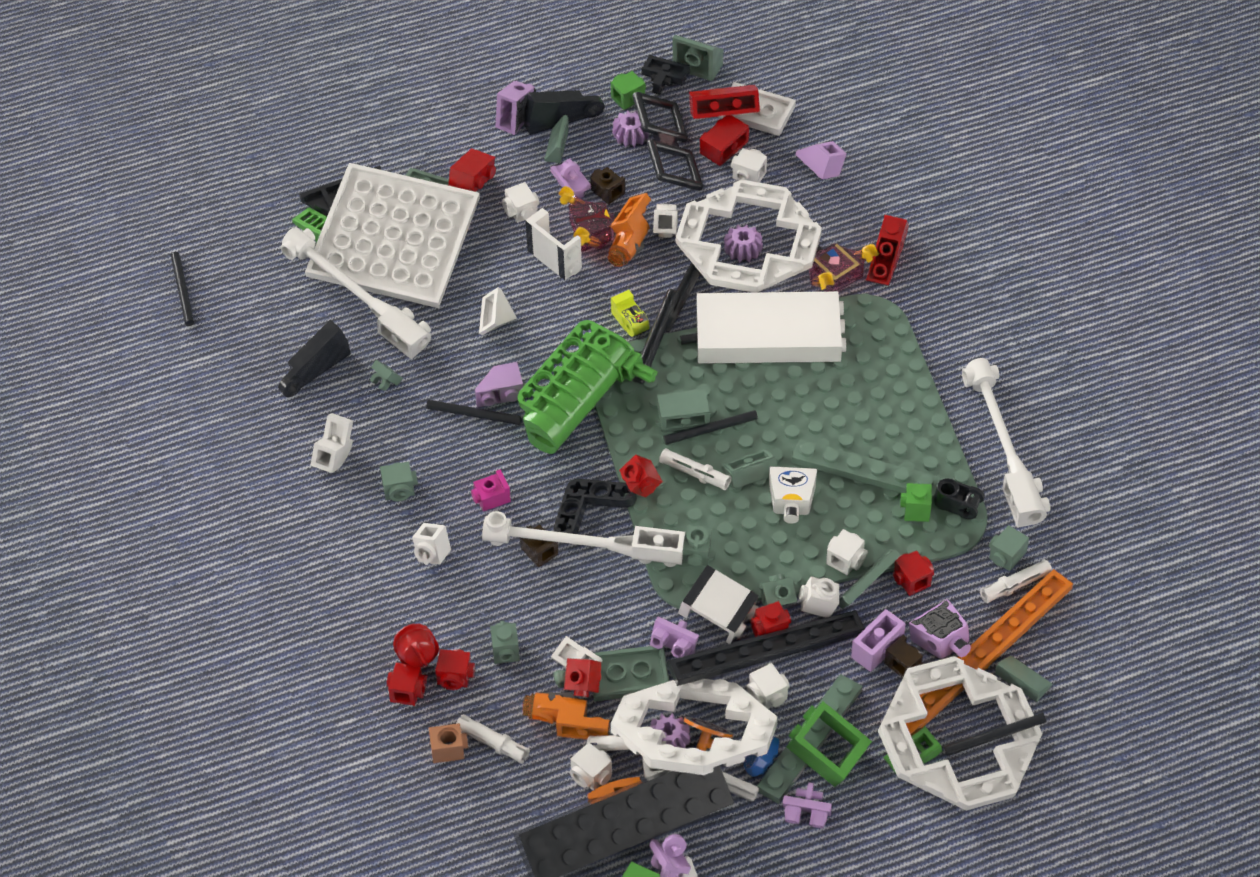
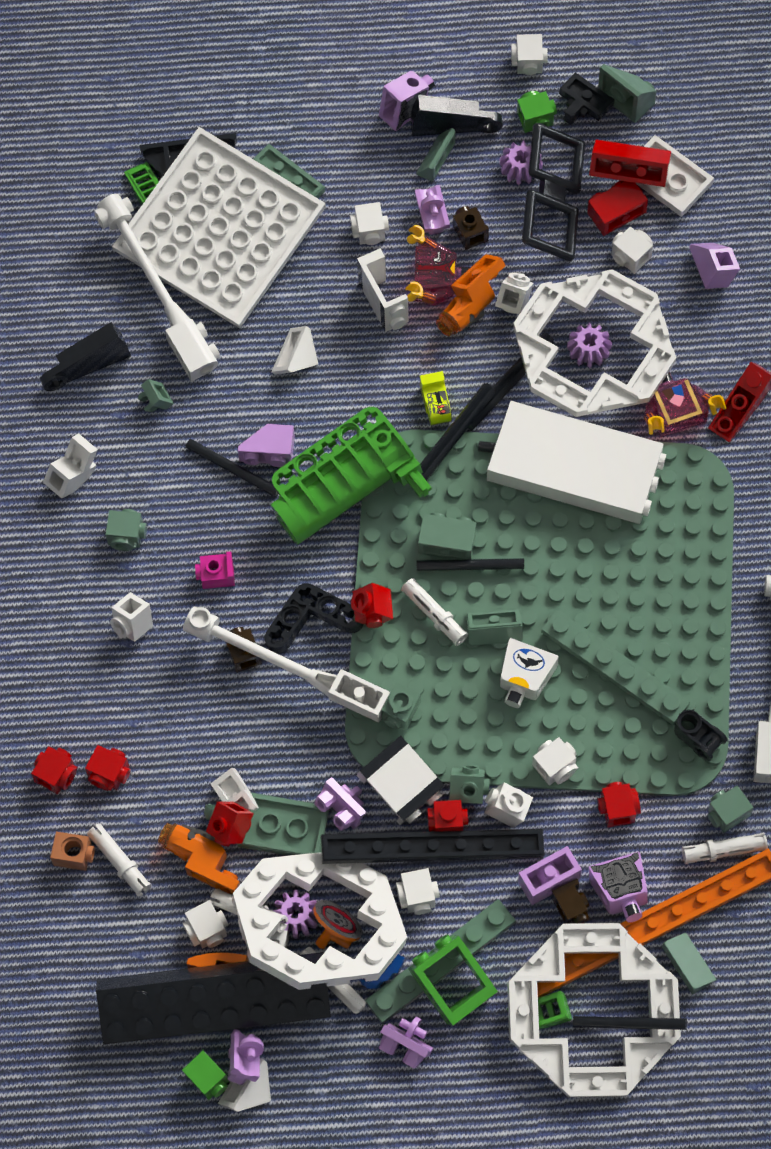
camera: 20 degrees right, 15 degrees up
red piece [393,624,439,667] -> none
red brick [448,148,496,192] -> none
sand green brick [490,621,520,664] -> none
sand green tile [839,549,901,609] -> none
bright green brick [900,483,932,522] -> none
none -> white brick [511,34,548,75]

